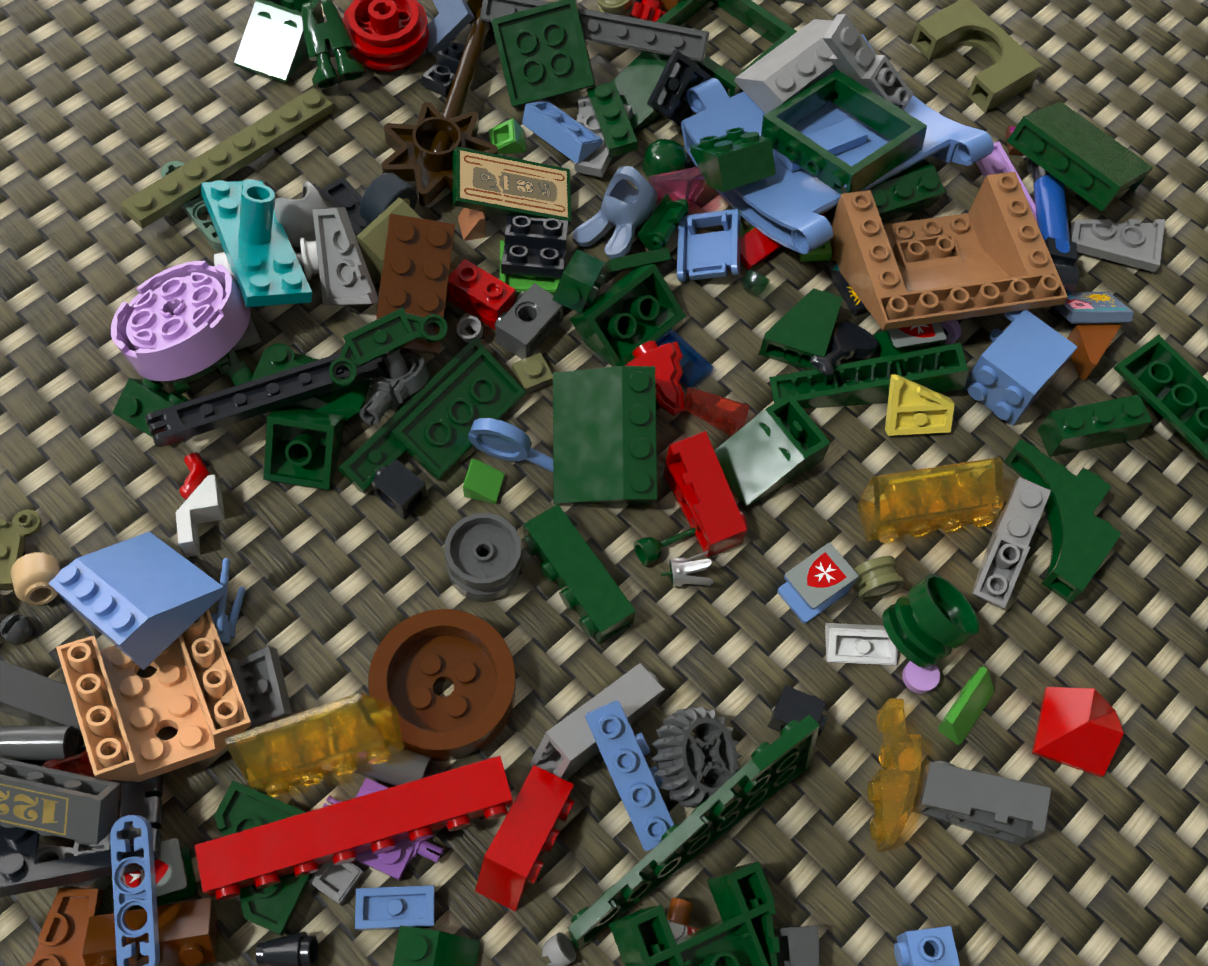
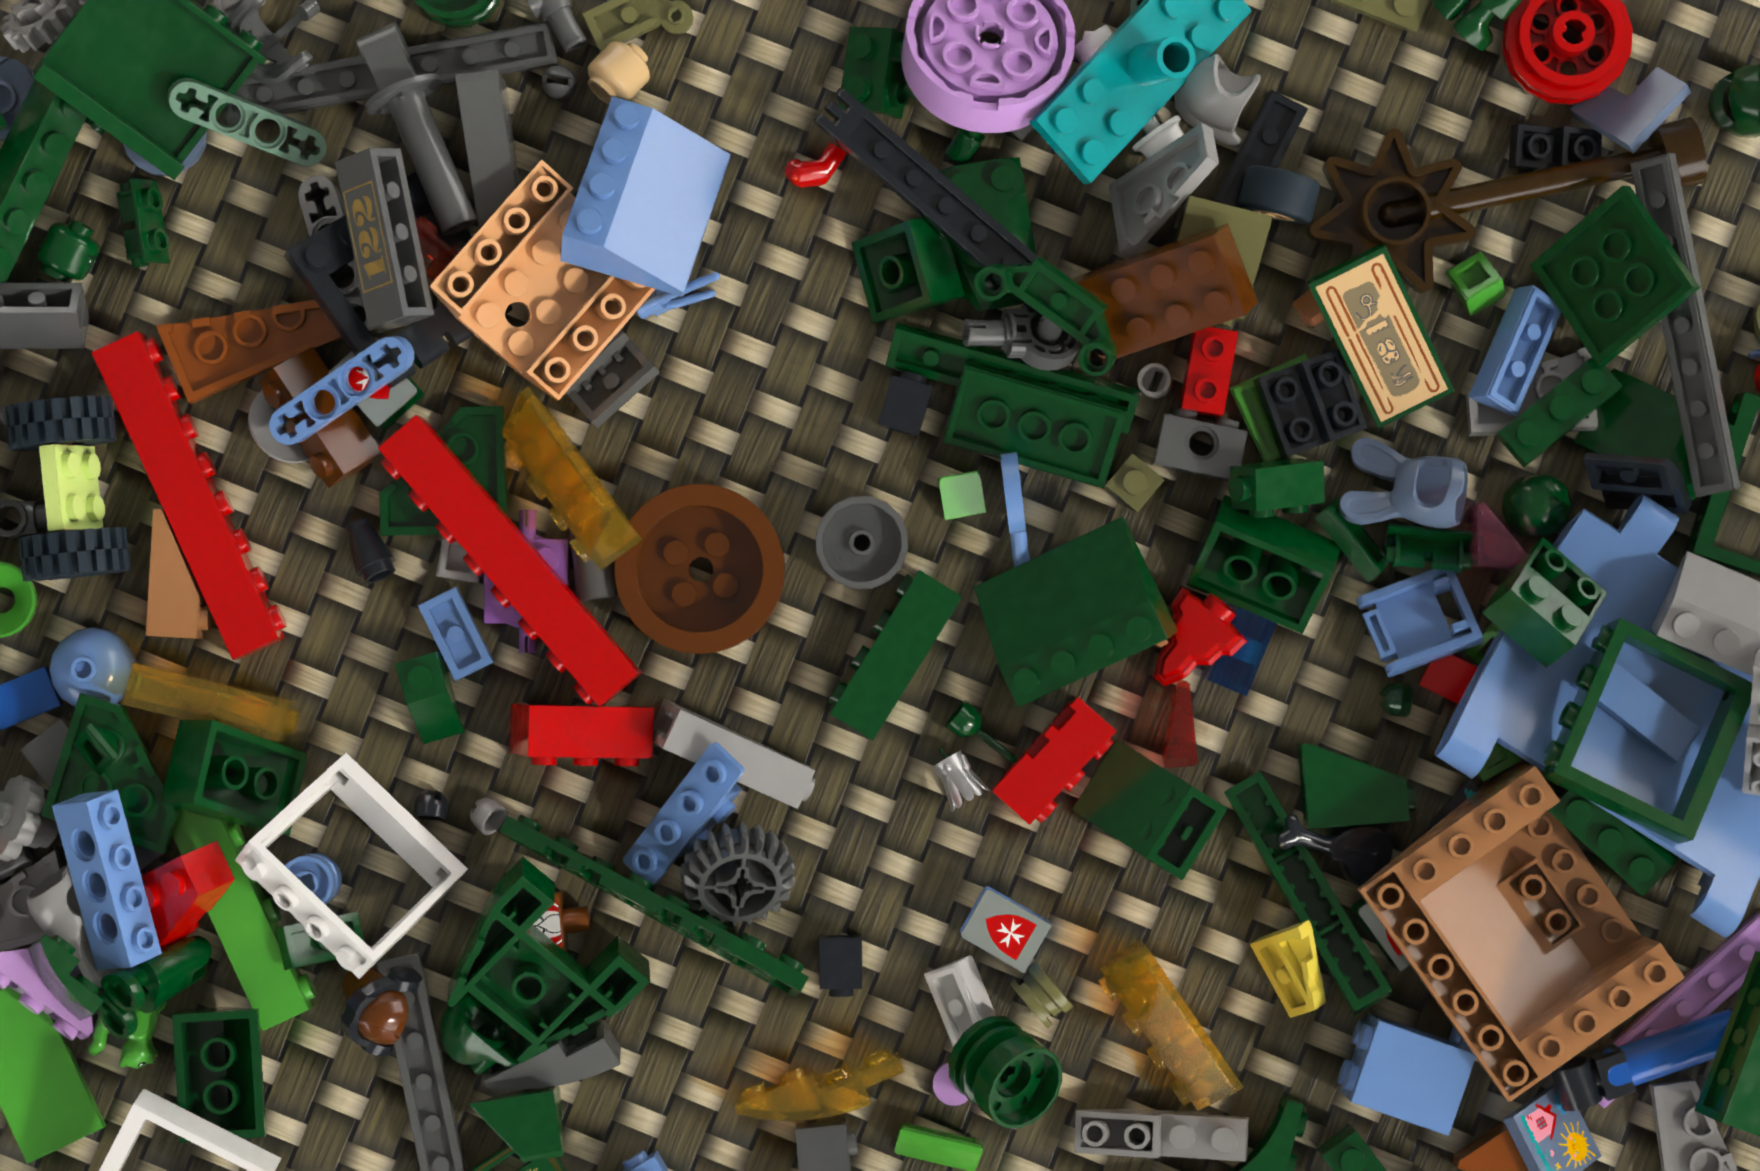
camera: 80 degrees right, 25 degrees up
white slope [176,475,225,557] -> none

